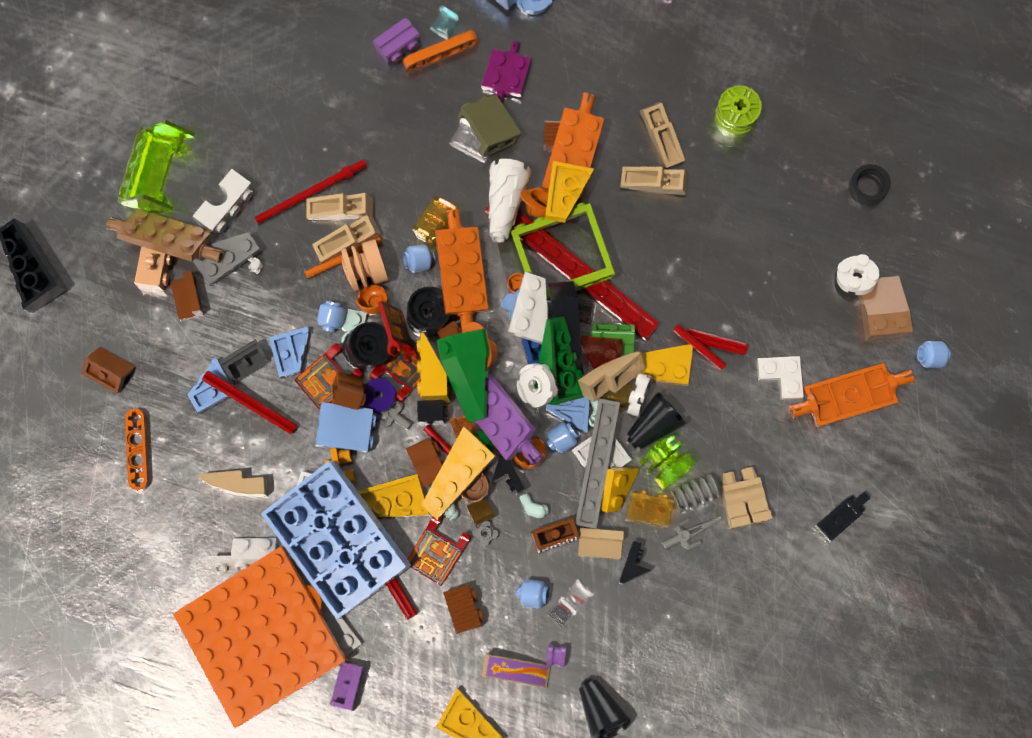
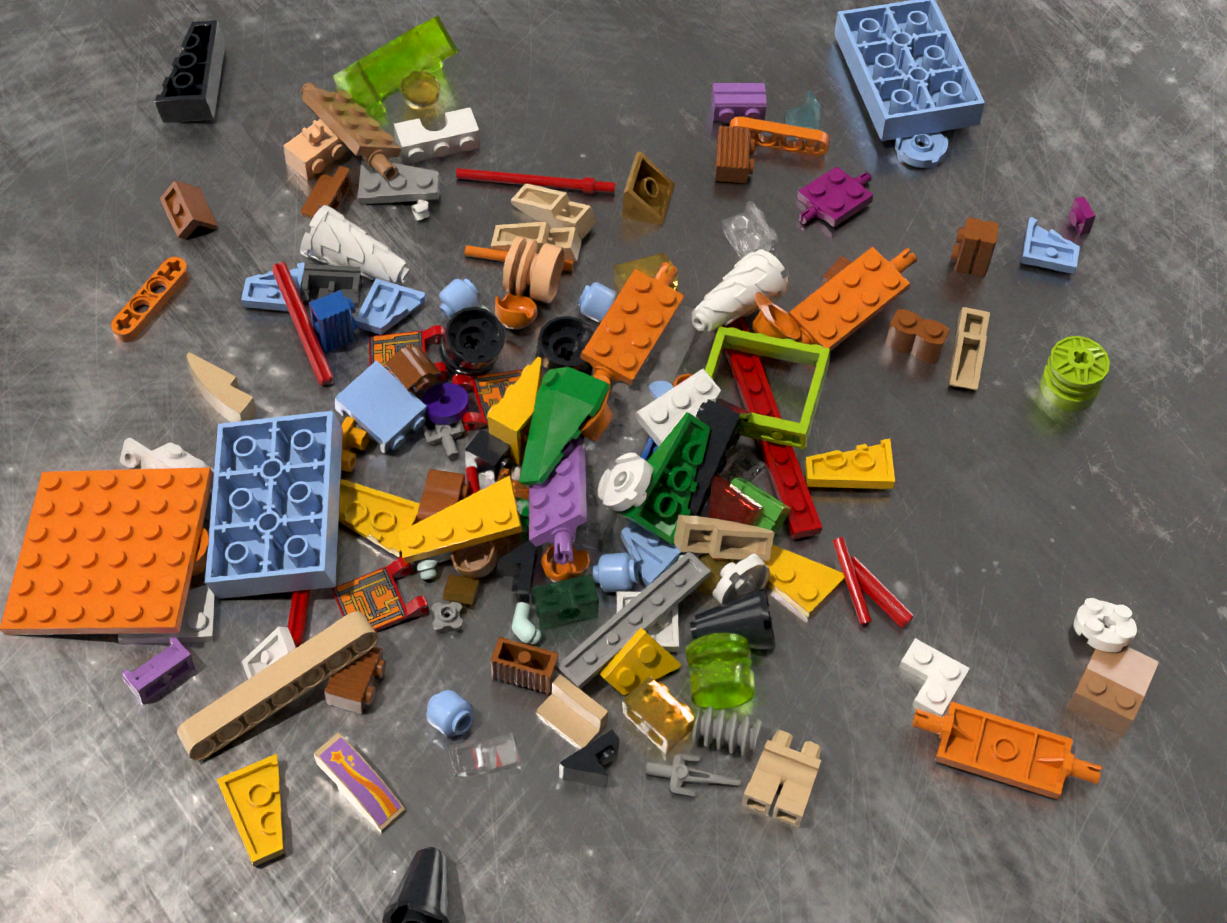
camera: 30 degrees right, 20 degrees down
flag [378,301,420,363] -> none
olive panel [458,95,522,157] -> none
yellow wing [544,161,594,223] -> none
medium lavender wheel [546,644,566,668] -> none
tan slope [620,167,688,195] -> none
black hinge [815,492,870,542] -> none
black tyre [849,164,891,206] -> none
light blue head [917,341,951,368] -> none
none -> tan beam [177,611,379,760]
none -> white slope [242,626,296,679]
none -> white cone [300,205,410,285]
none -> blue brick [309,290,358,354]
none -> clear yellow hair [401,71,441,110]
none -> clear green brick [532,574,599,631]
none -> pearl gold slope [622,151,675,225]
none -> dark orange brick [715,125,755,183]
none -> yellow wing [805,438,895,489]
none -> dark orange brick [885,309,950,363]
none -> dark orange brick [951,217,999,277]
none -> light blue wing [1021,217,1080,274]

